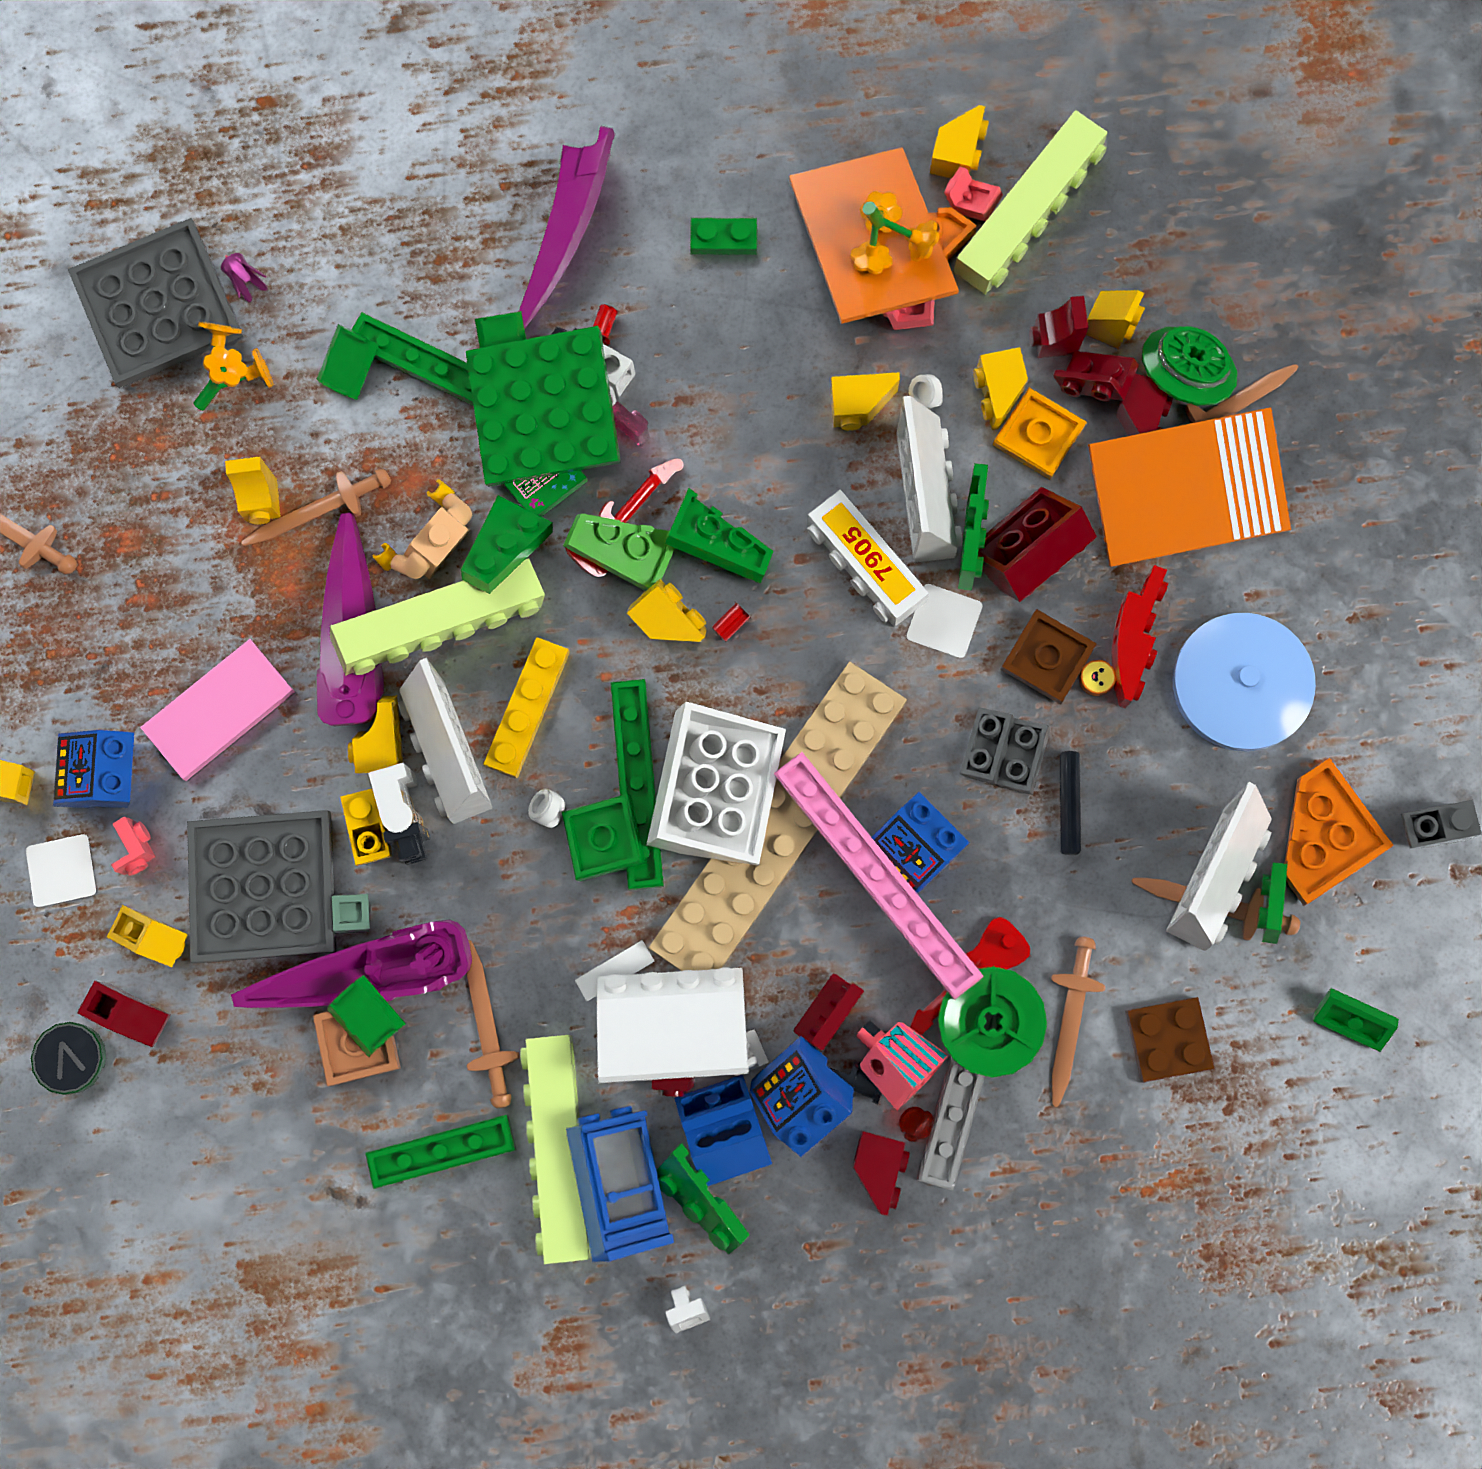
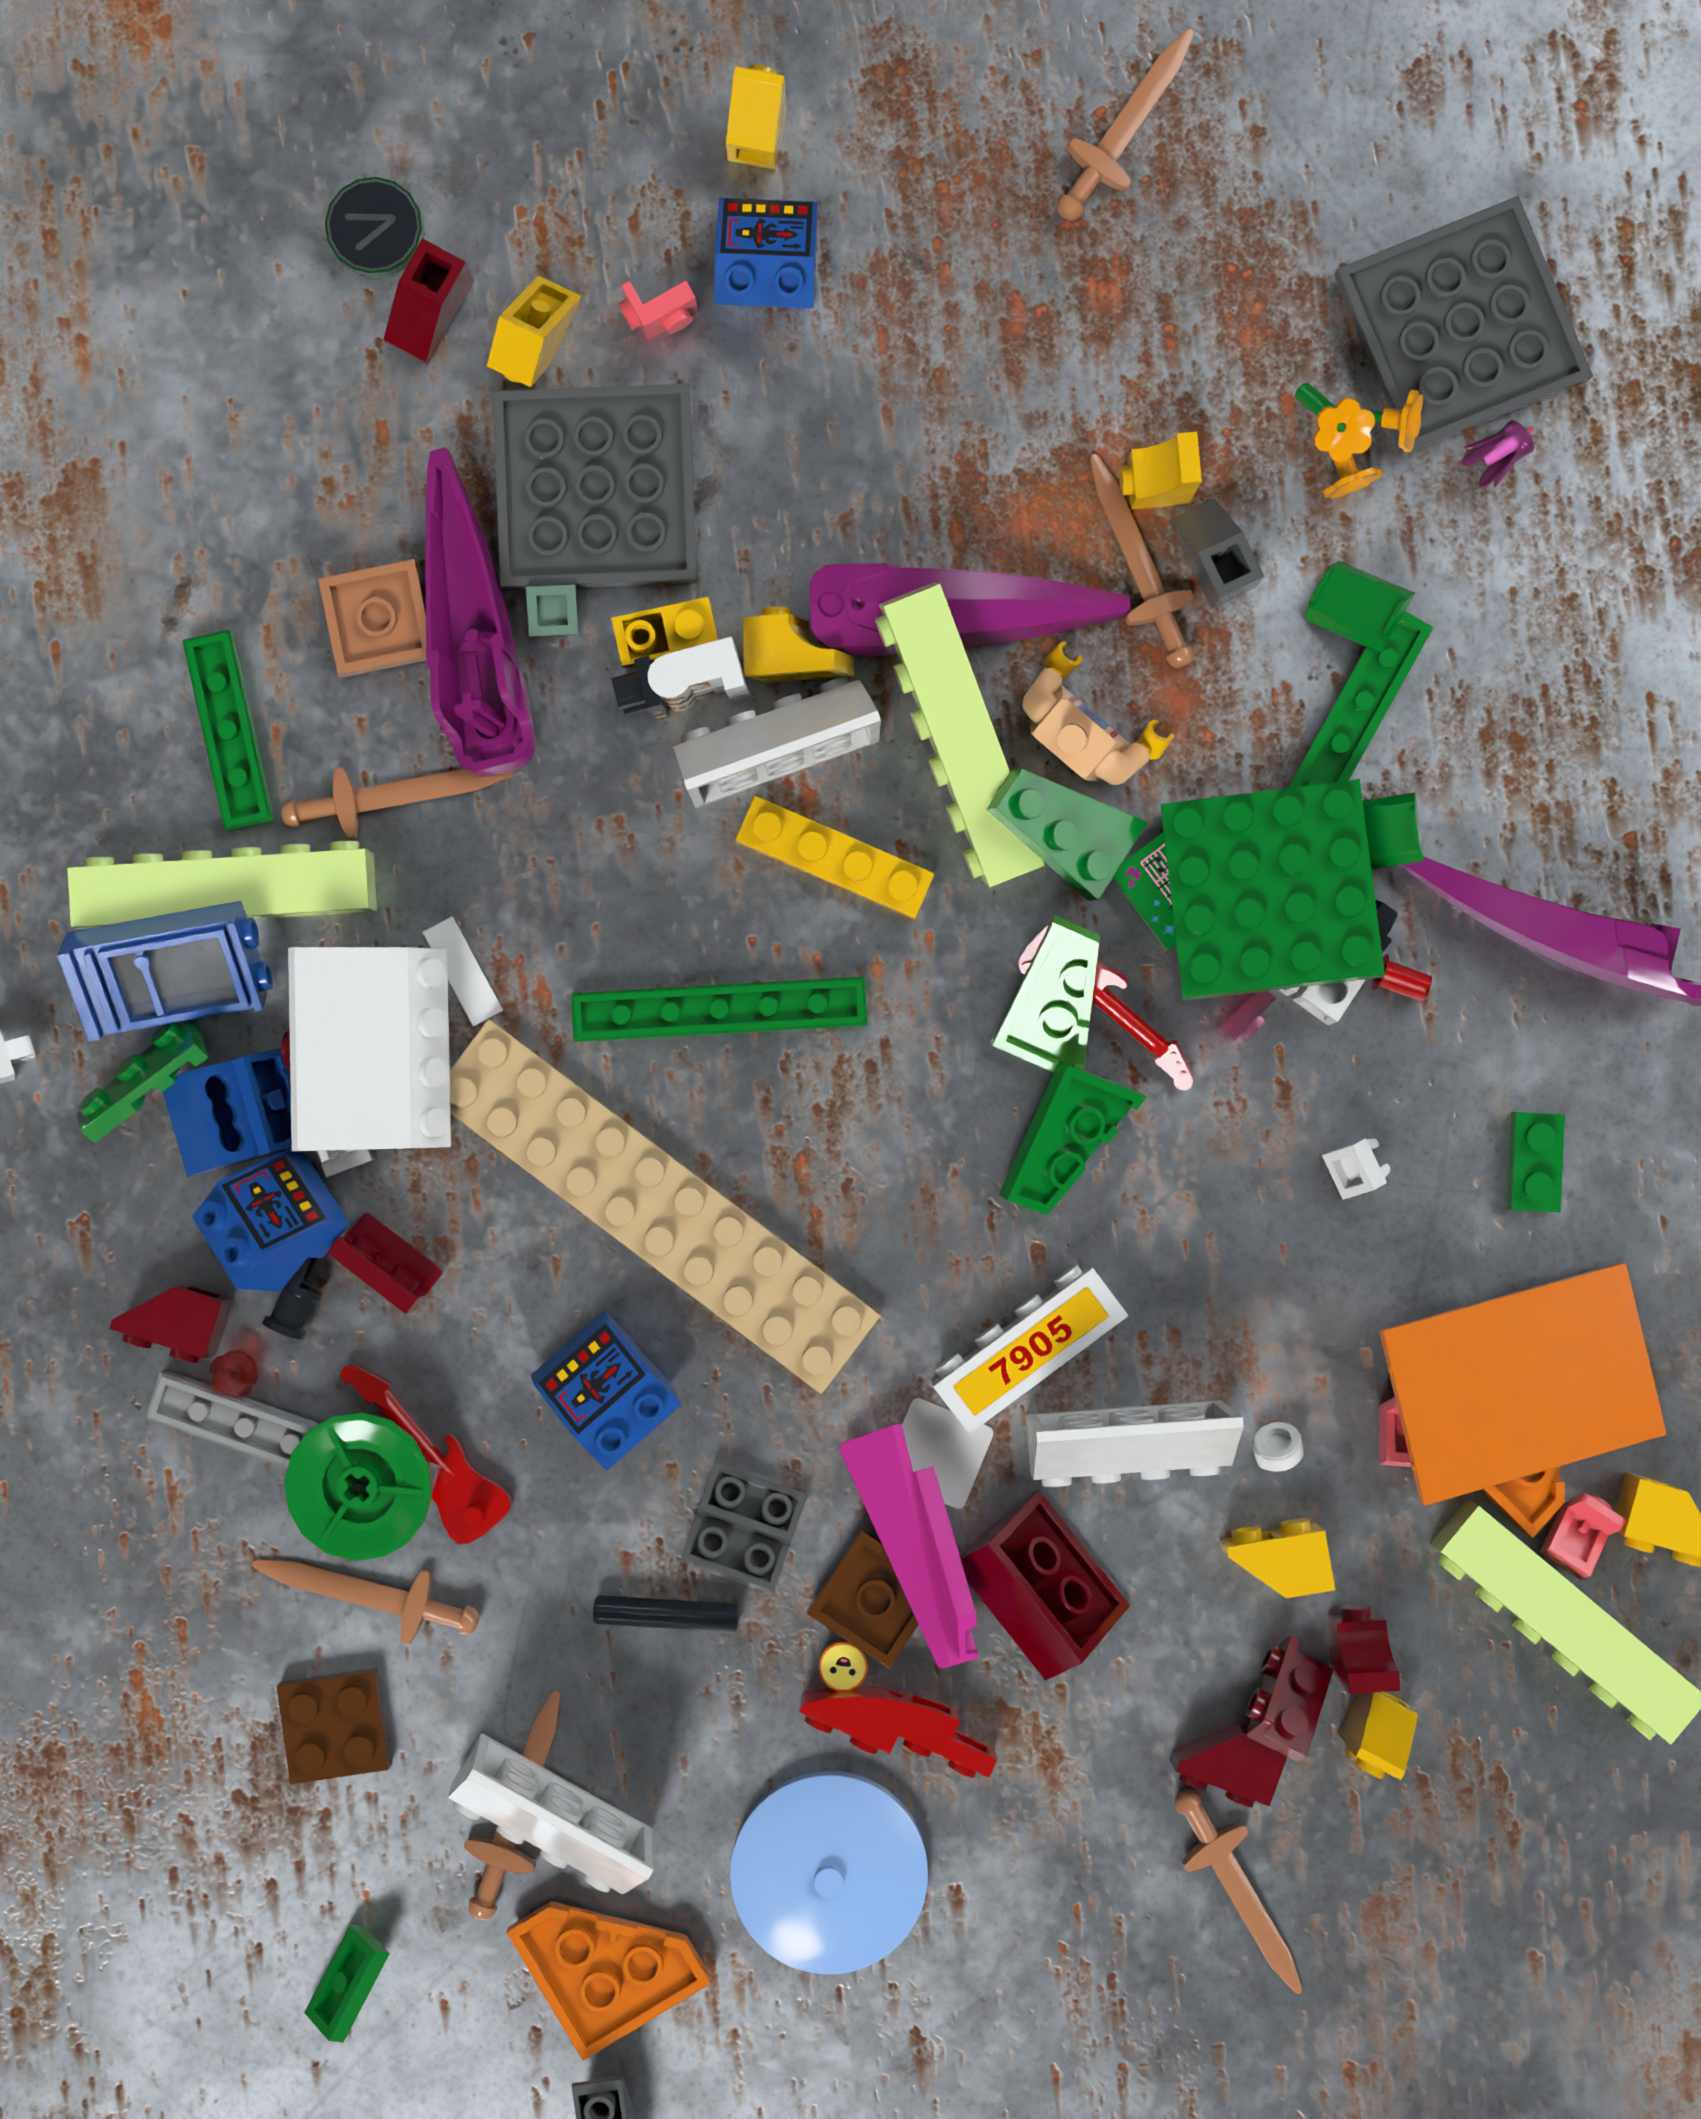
camera: 85 degrees right, 10 degrees up
white sticker [26,834,96,907] -> none
bright pink tile [140,639,295,781] -> none
green piece [327,975,406,1058] -> none
white tile [528,788,565,828] -> none
green tile [562,794,646,881] -> none
yellow slope [627,579,707,642] -> none
white slope [647,702,786,865] -> none
red piece [711,601,752,642] -> none
bright pink tile [774,752,984,1000] -> none
yellow slope [830,372,900,431] -> none
light orange plant [850,191,939,274] -> none
coral torso [856,1020,948,1110] -> none
green wing [958,463,989,591] -> none
light orange tile [992,387,1087,480] -> none
orange piece [1088,407,1291,567] -> none
green piece [1142,326,1237,406] -> none
green plate [1257,862,1288,944] -> none
none -> dark pink wedge [839,1423,978,1668]
none -> dark grey slope [1169,499,1264,609]
none -> white tile [1322,1138,1391,1200]

